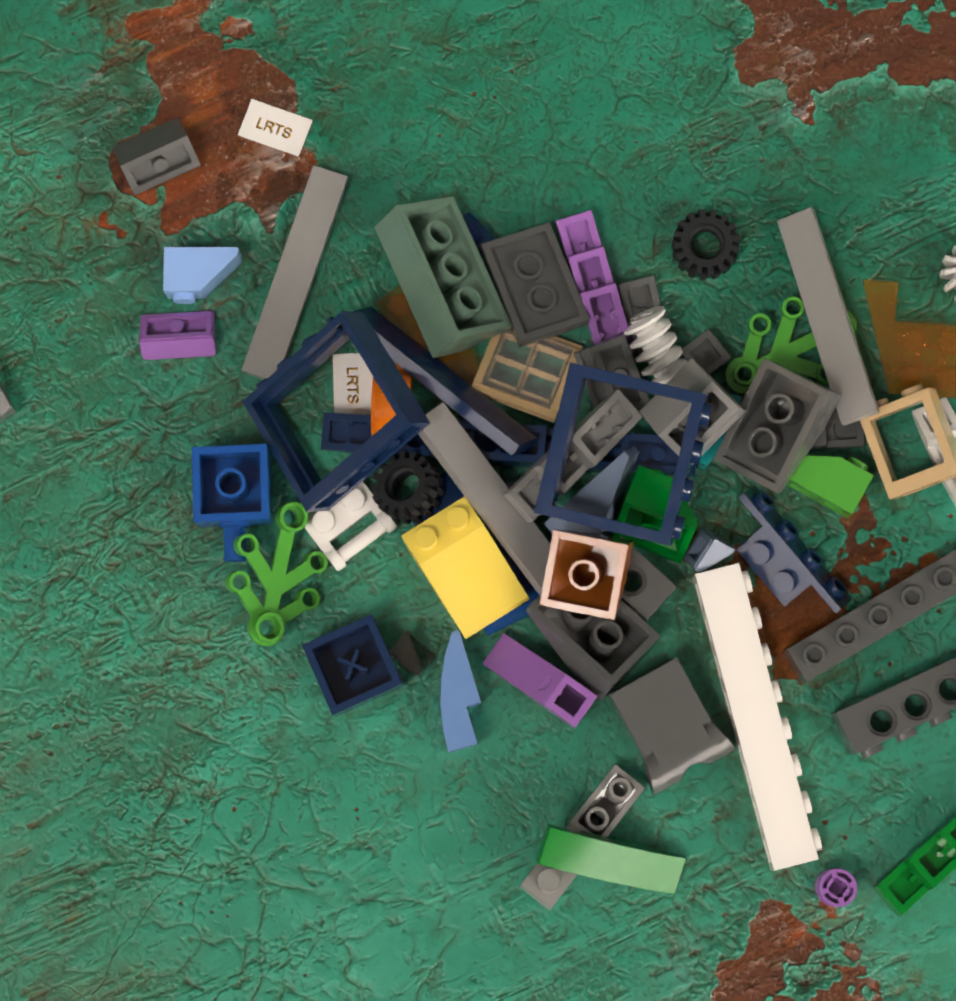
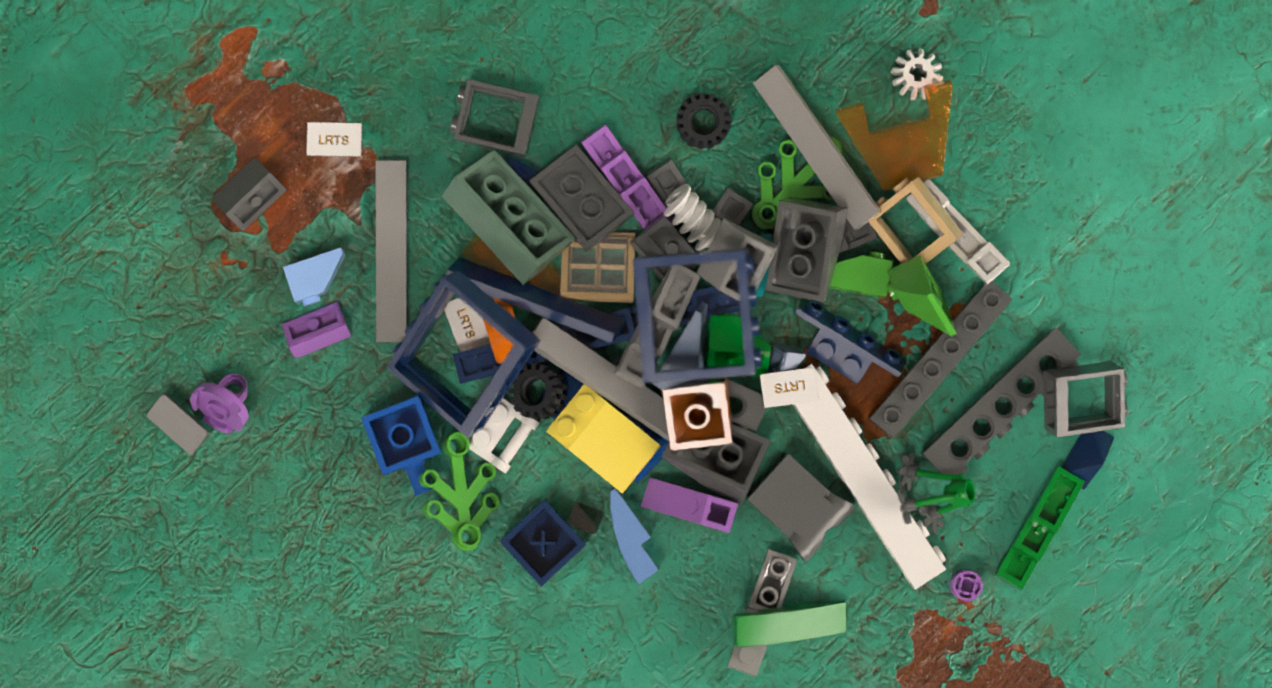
camera: 25 degrees left, 5 degrees up
none -> medium lavender tile [190,374,249,434]
none -> dark grey window [450,79,540,158]
none -> white sticker [760,367,819,408]
none -> bright green slope [887,255,956,336]
none -> plant [897,451,975,534]

